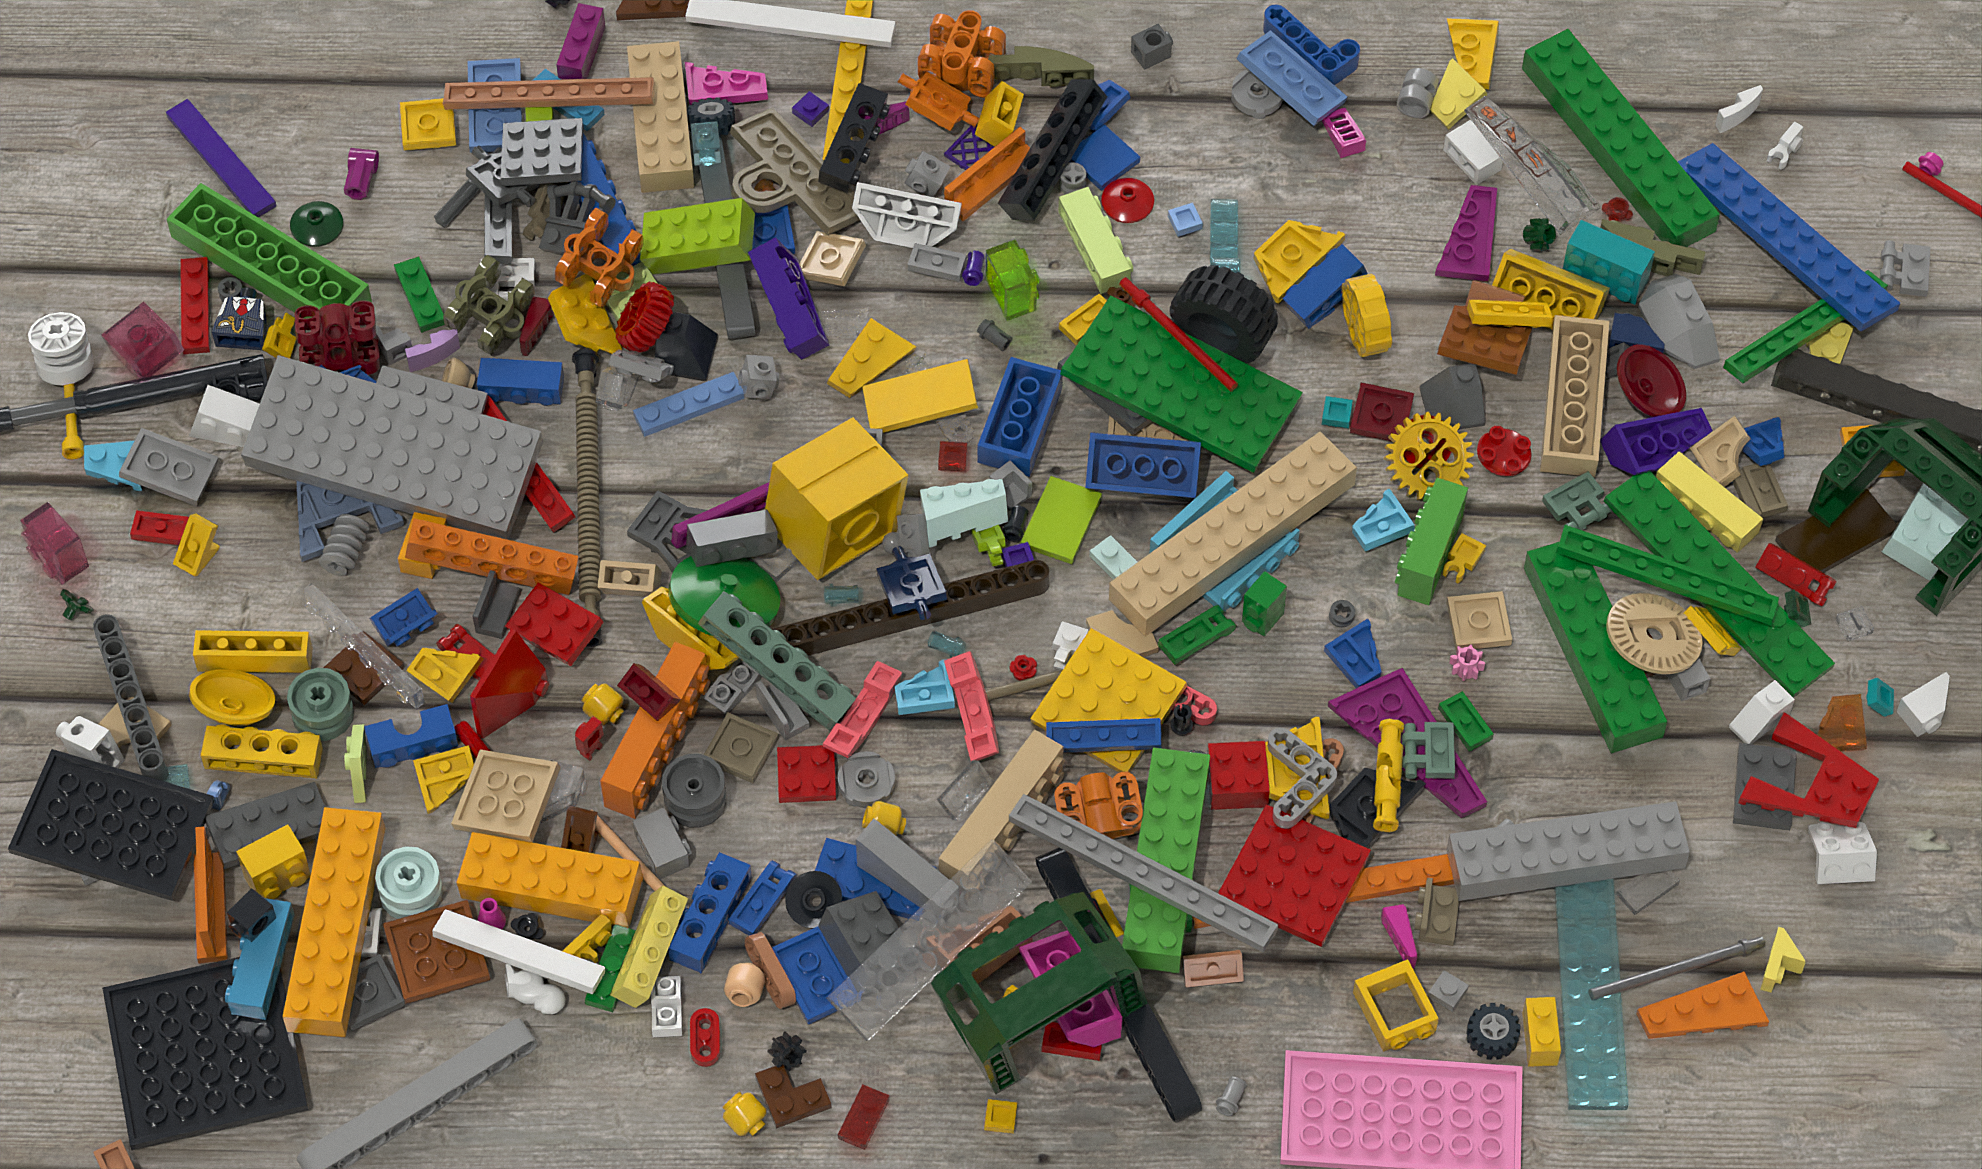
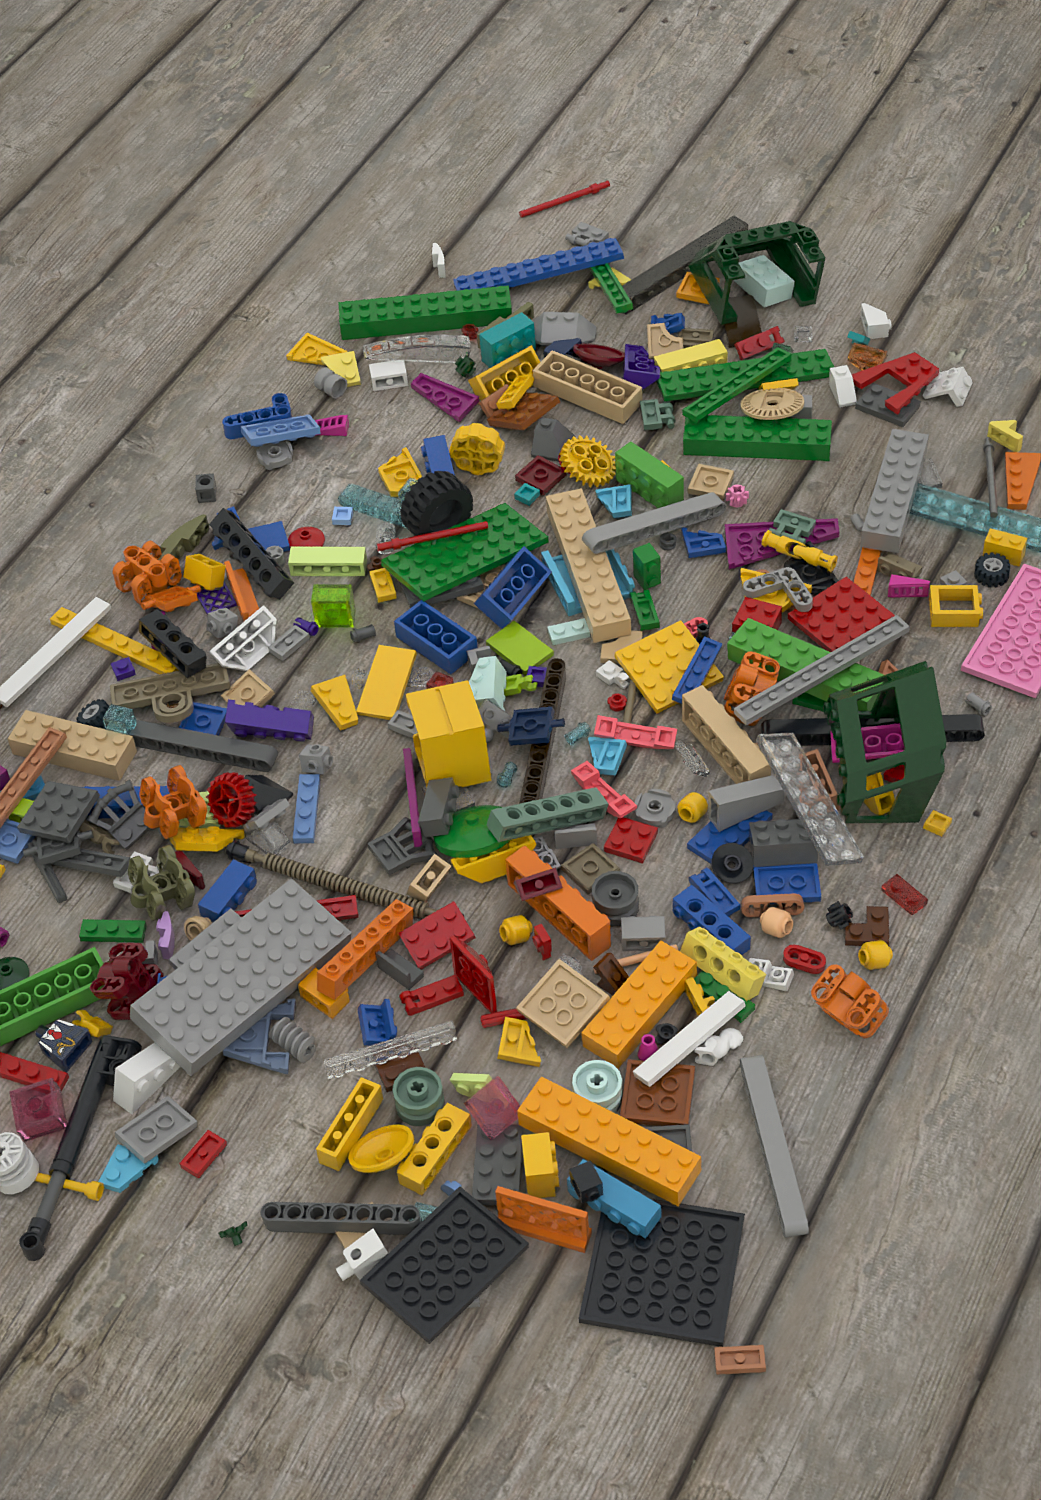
camera: 60 degrees left, 10 degrees down
clear pink brick [20,502,89,585] -> none
yellow slope [173,513,220,576] -> none
dark grey bush [218,277,242,302] -> none
blue arch [364,704,458,768] -> none
yellow wing [406,648,484,703] -> none
lime brick [640,198,755,275] -> none
dark pink wing [685,62,768,105] -> none
green plate [1438,691,1494,752] -> none
red dish [1477,425,1531,476] -> none
white plate [1767,122,1803,169] -> none
dark pink plate [1918,152,1944,176] -> none
none -> clear plate [375,523,396,554]
none -> clear pink plate [464,1075,520,1140]
none -> light grey beam [582,492,726,554]
none -> orange piece [811,964,889,1038]

